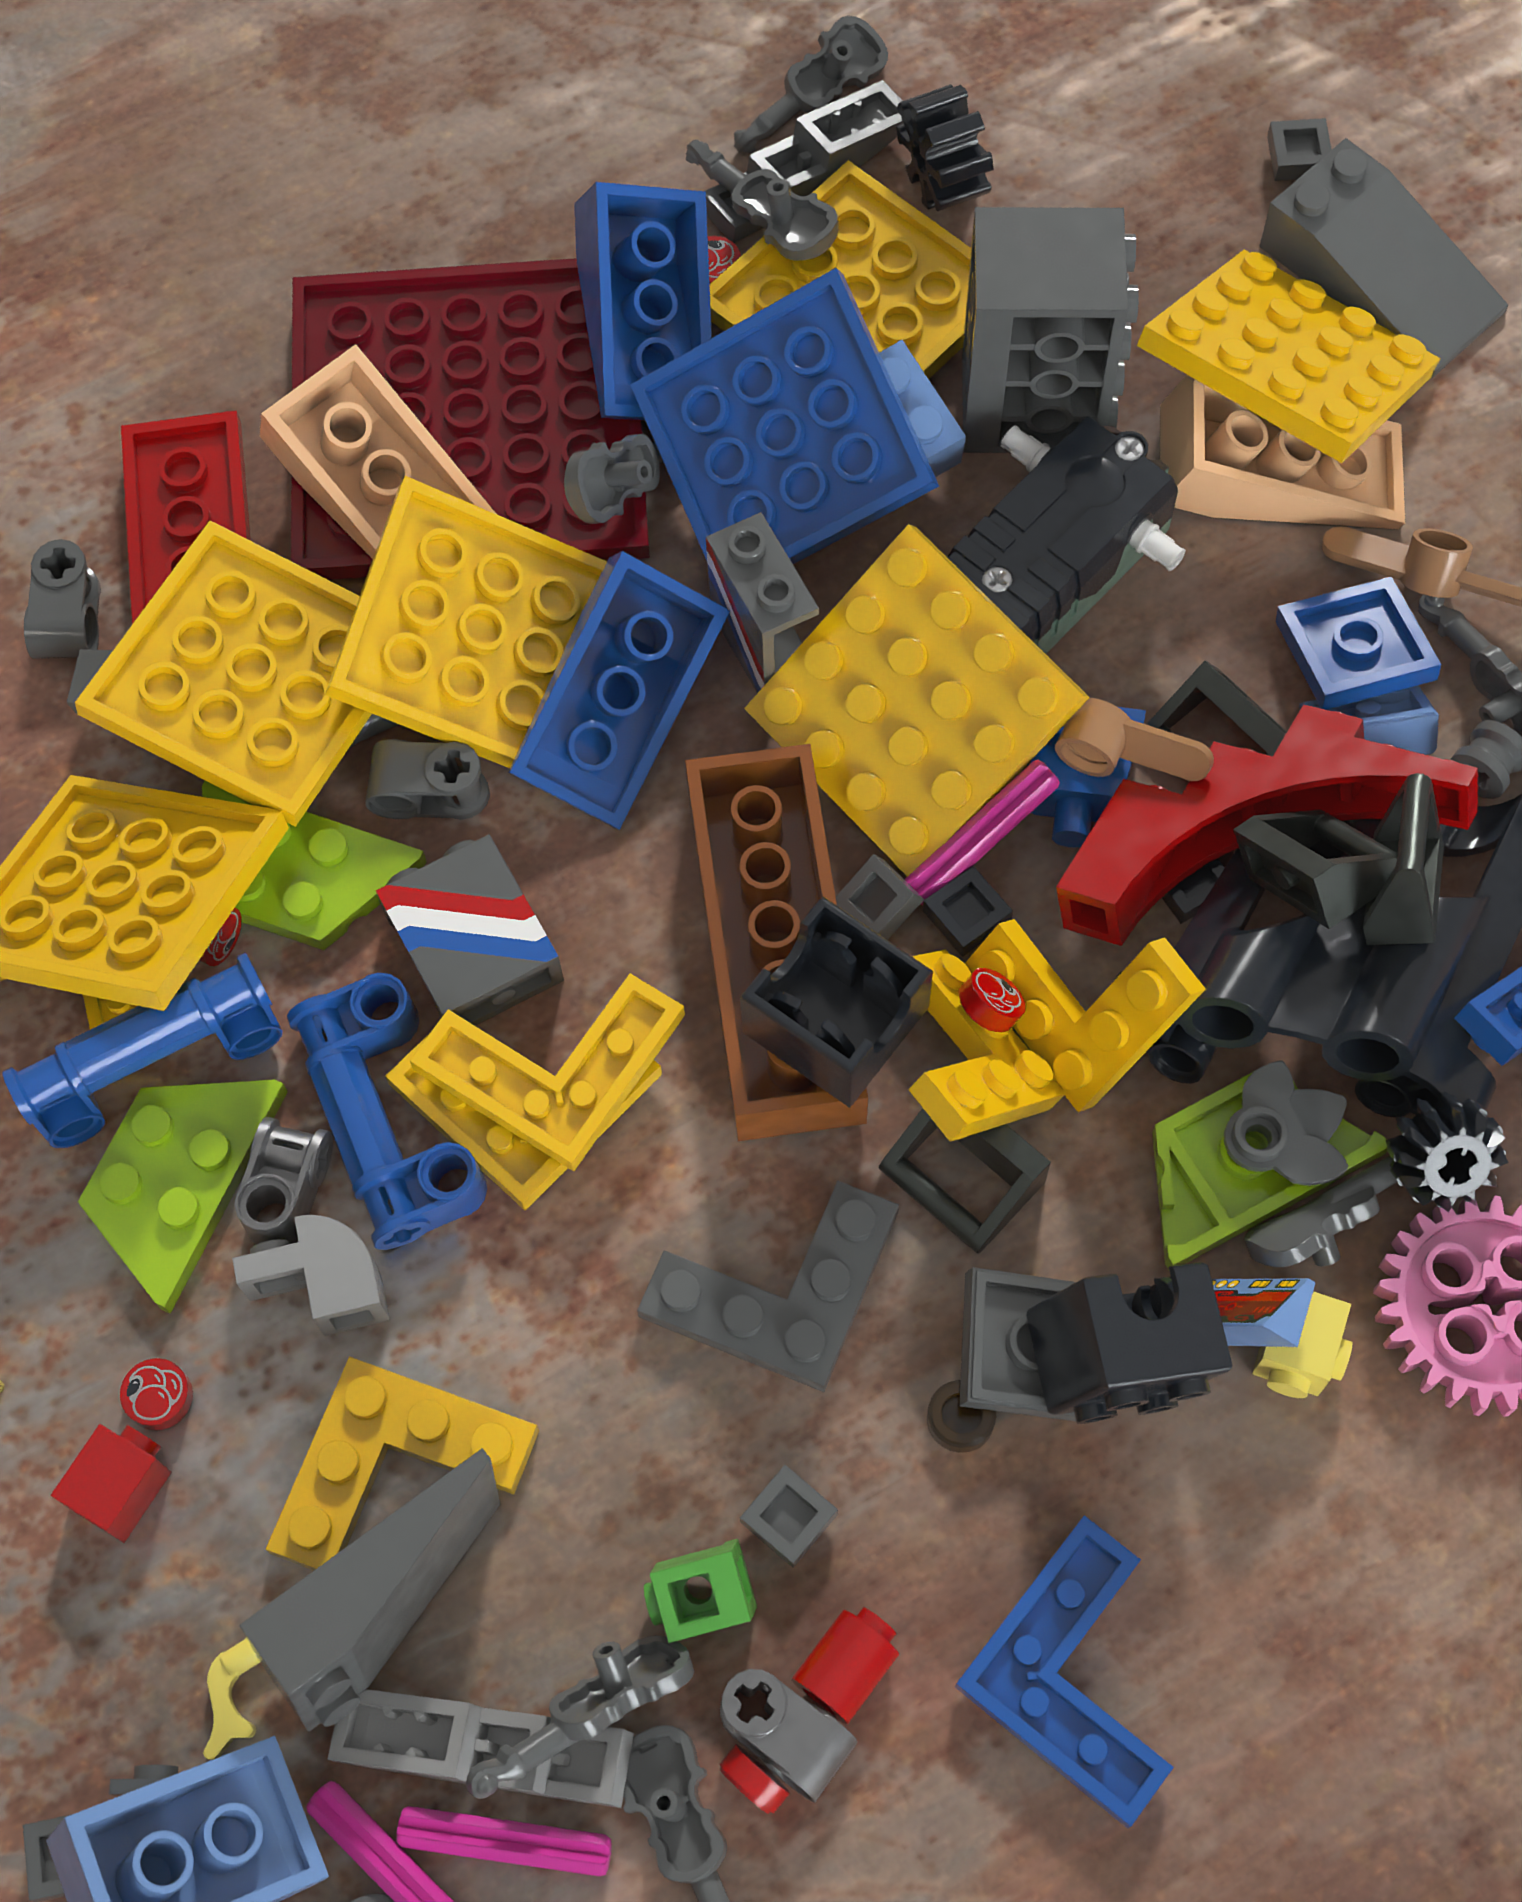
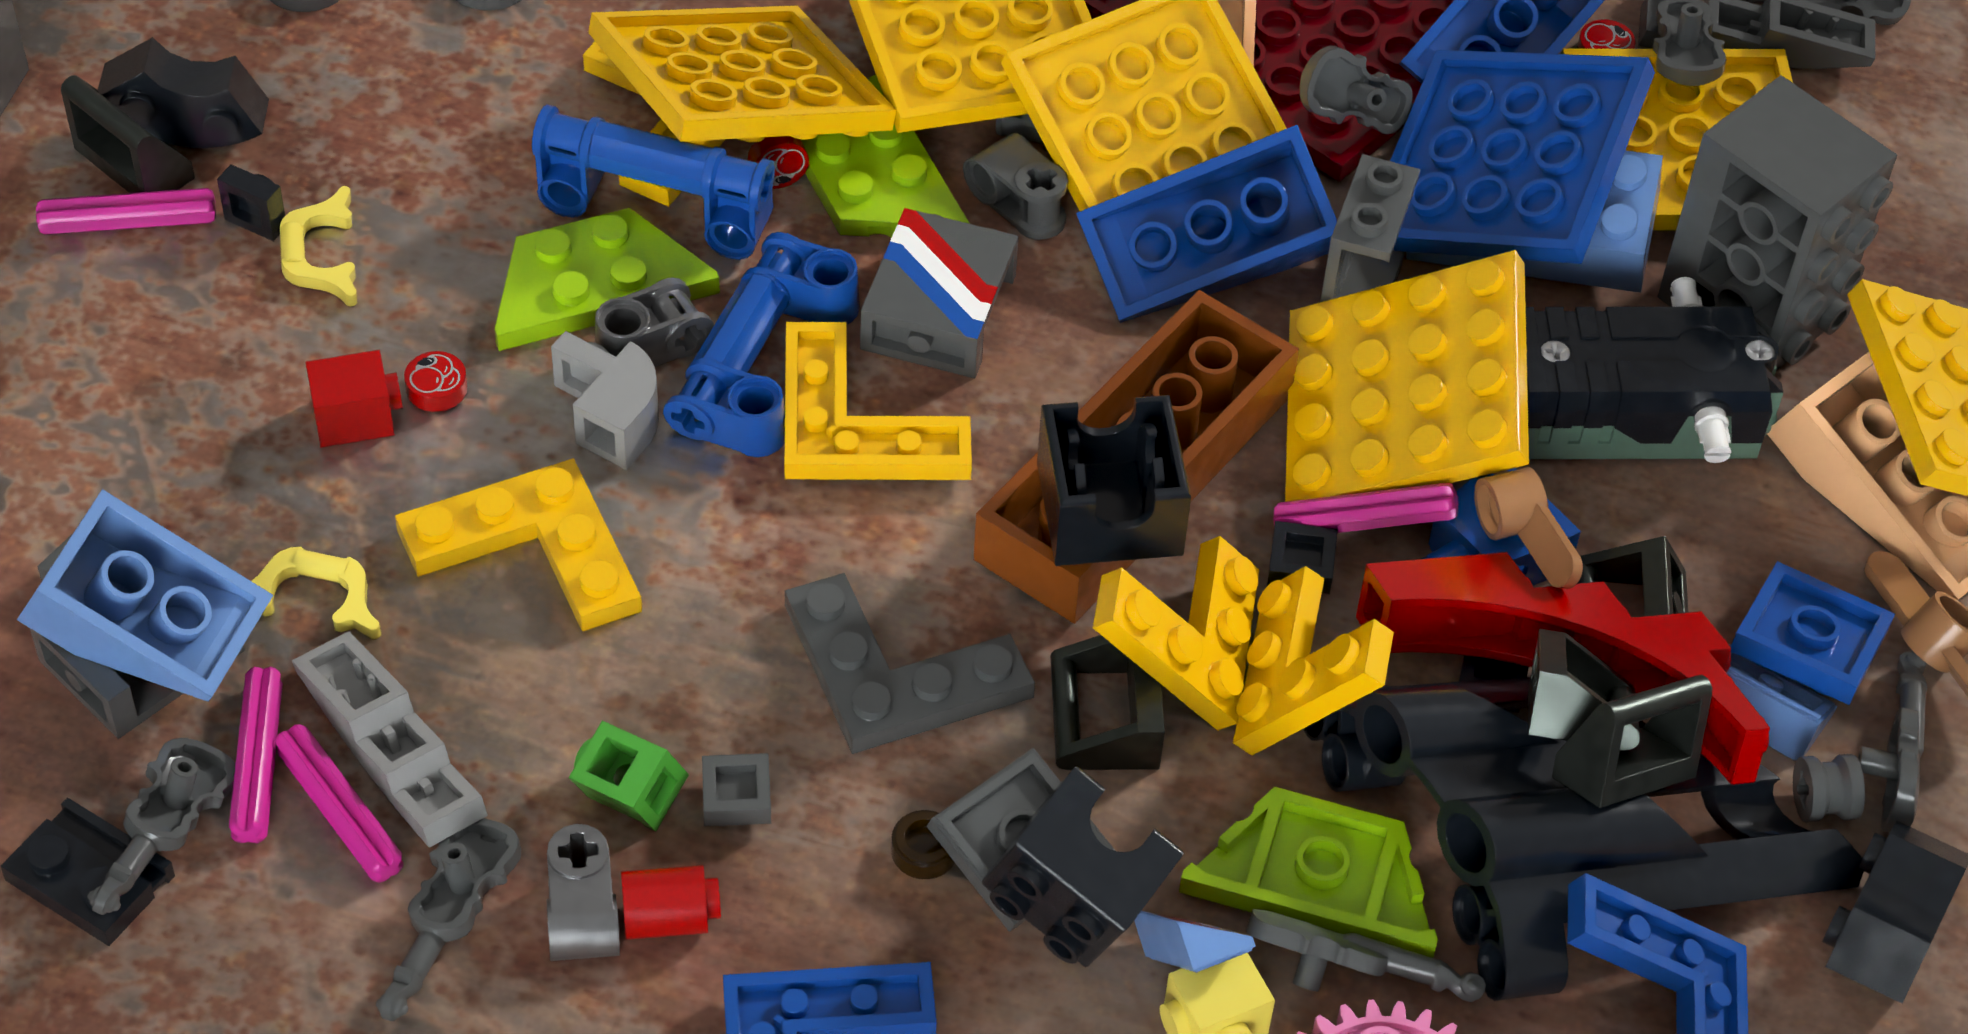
camera: 40 degrees right, 15 degrees down
dark grey slope [239,1448,501,1732] -> none
yellow plate [409,973,685,1171] -> none
dark grey piece [466,1635,694,1799] -> none
red tile [719,1744,790,1814] -> none
dark grey plate [836,854,924,940] -> none
black gear [896,84,994,212] -> none
red tile [959,968,1026,1032] -> none
dark grey plate [1224,1060,1348,1186] -> none
black gear [1385,1091,1508,1212] -> none

